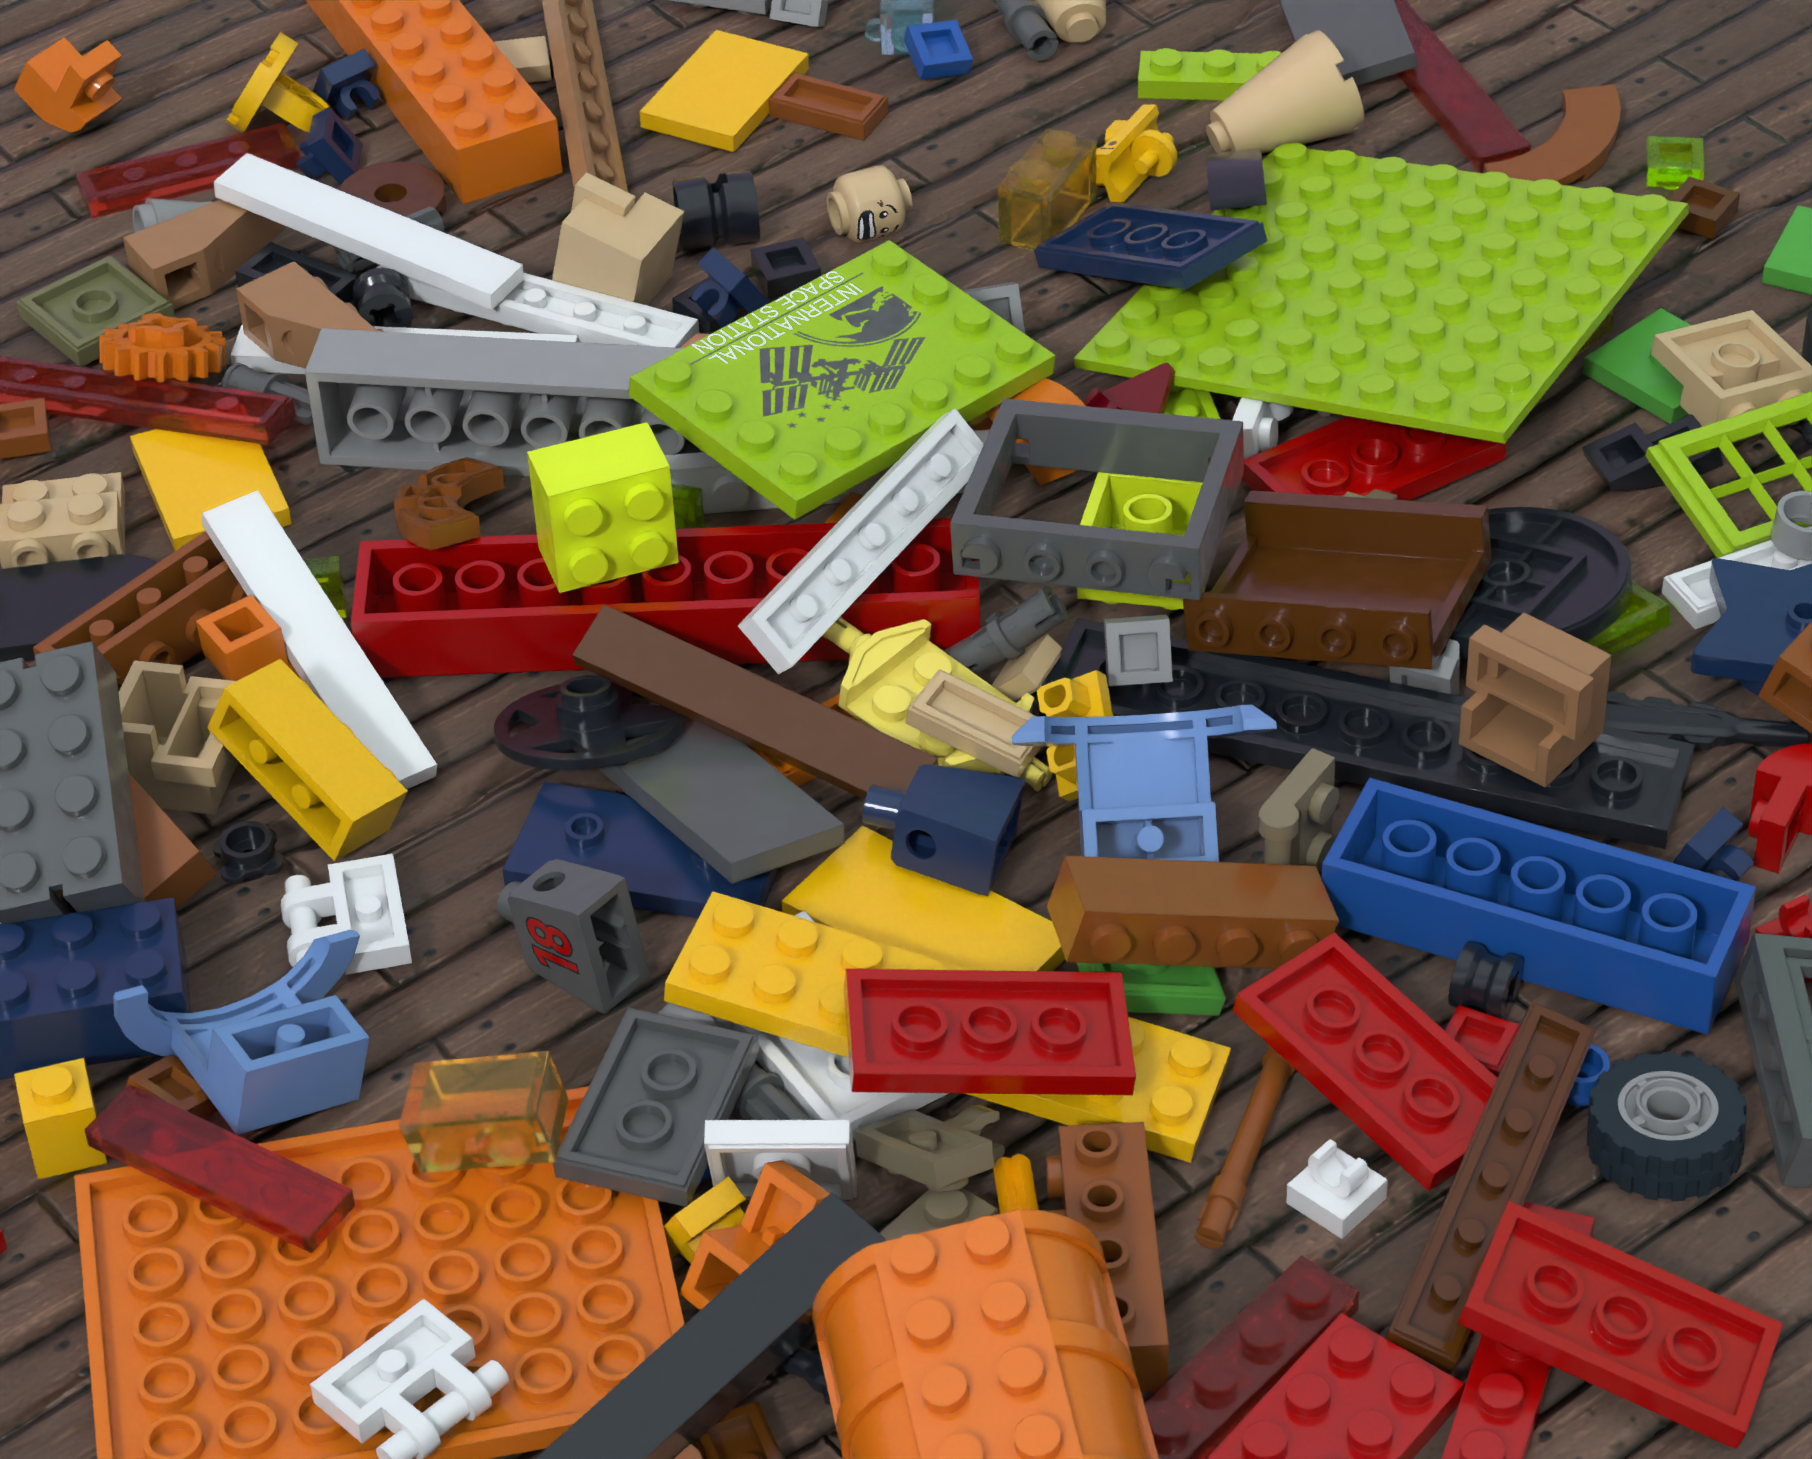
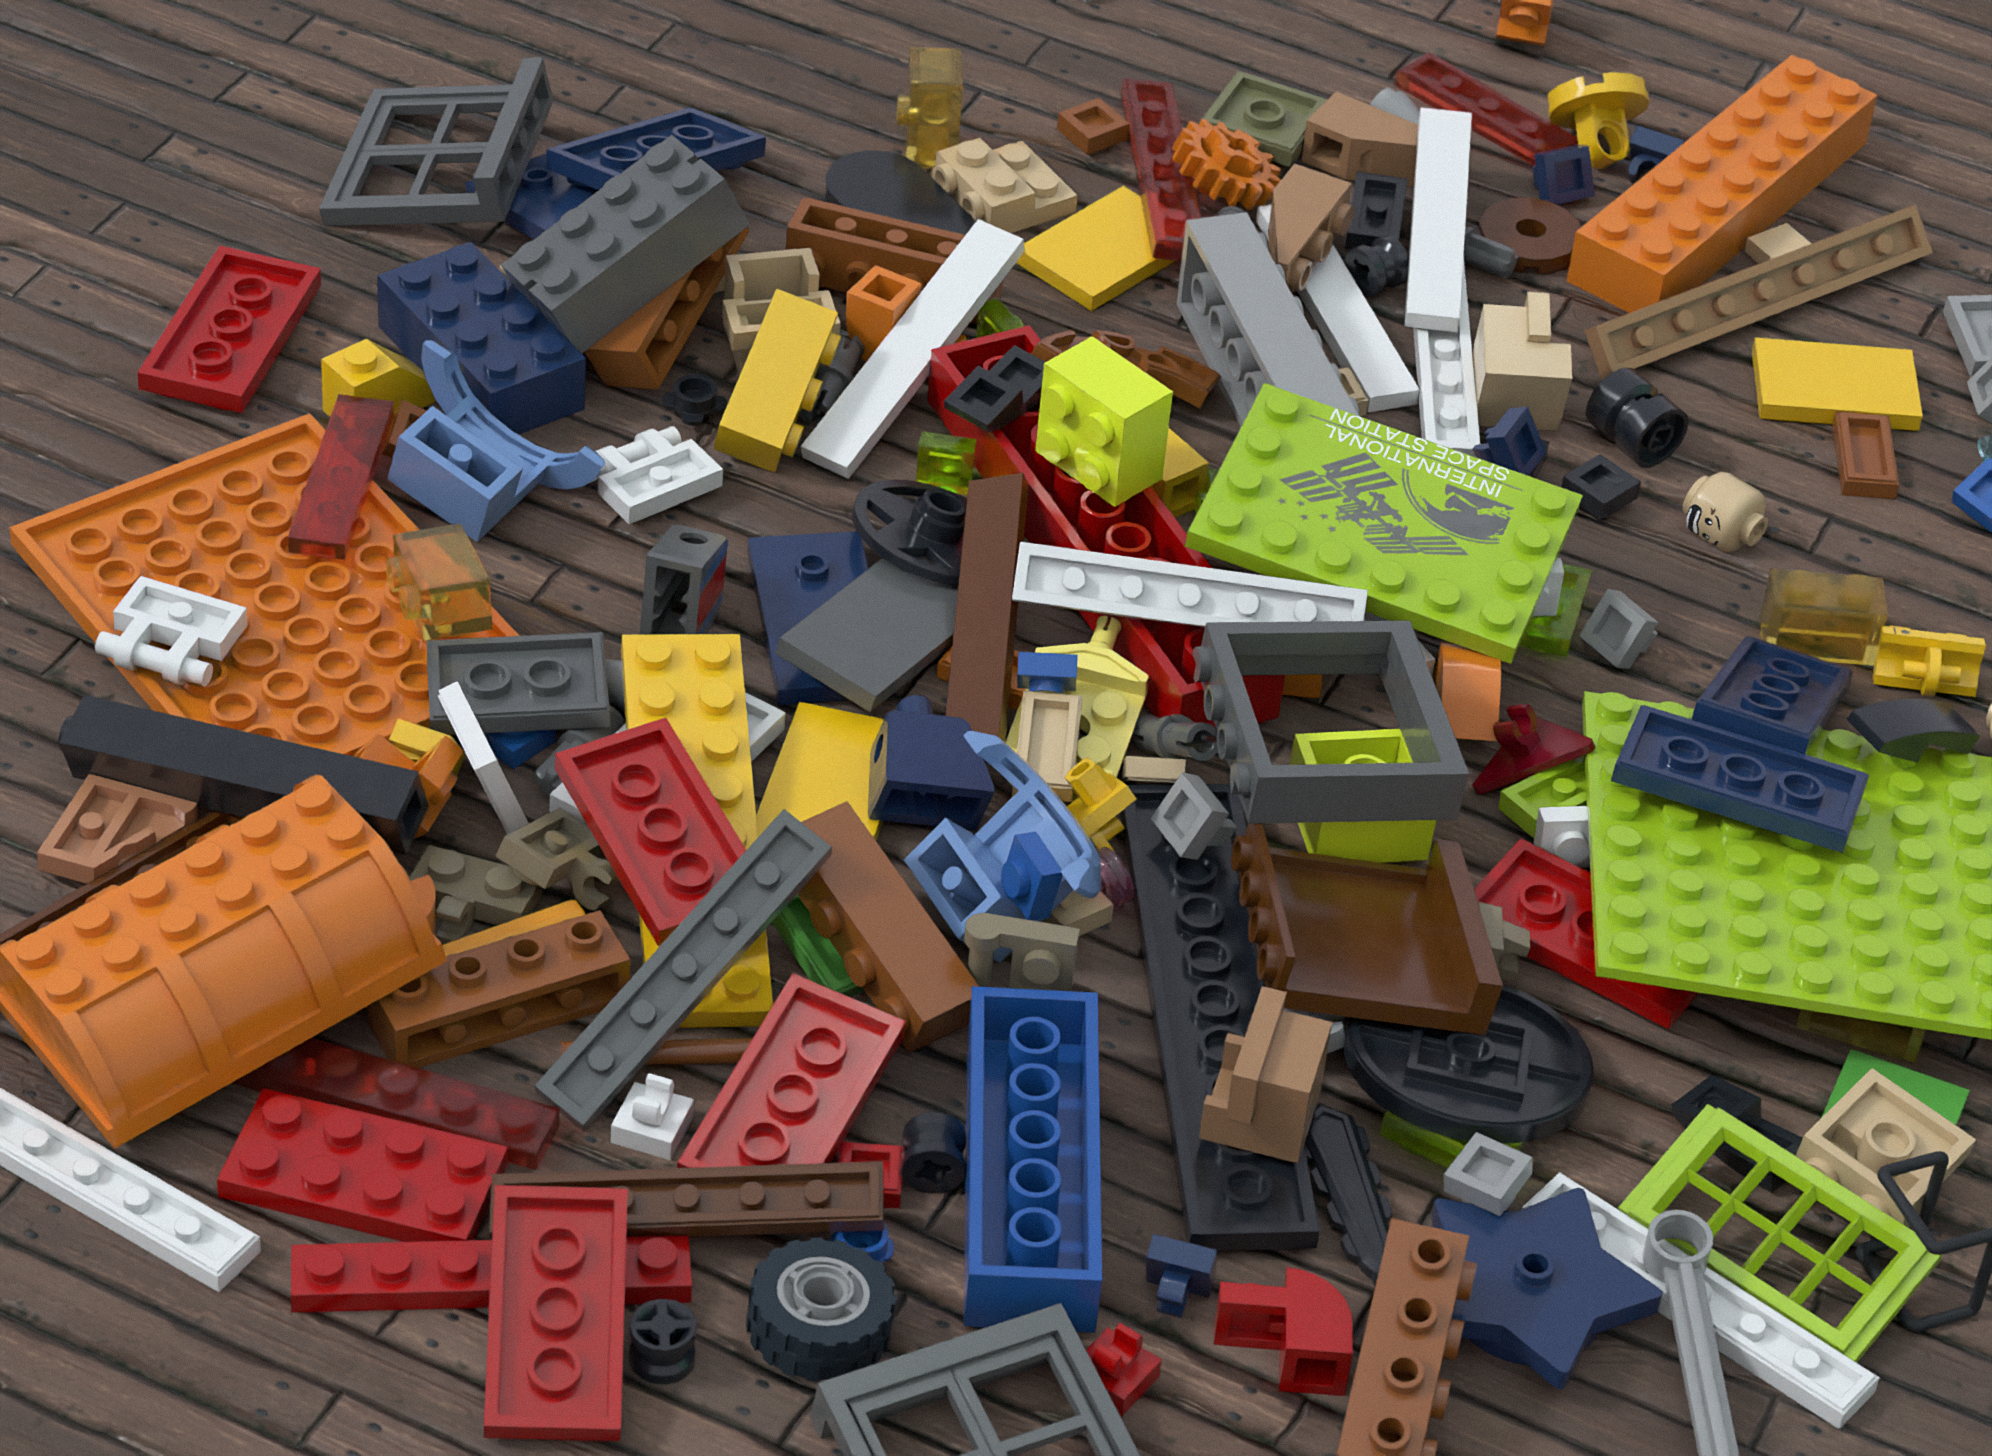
camera: 60 degrees right, 0 degrees up
none -> dark grey plate [534,809,832,1132]
none -> black wheel [629,1299,697,1385]
none -> clear neon green plate [916,431,977,495]
none -> black slope [944,345,1045,432]
none -> blue plate [1001,831,1063,921]
none -> blue plate [1017,652,1078,694]
none -> light grey tile [1444,1132,1532,1216]
none -> dark blue plate [1611,705,1869,853]

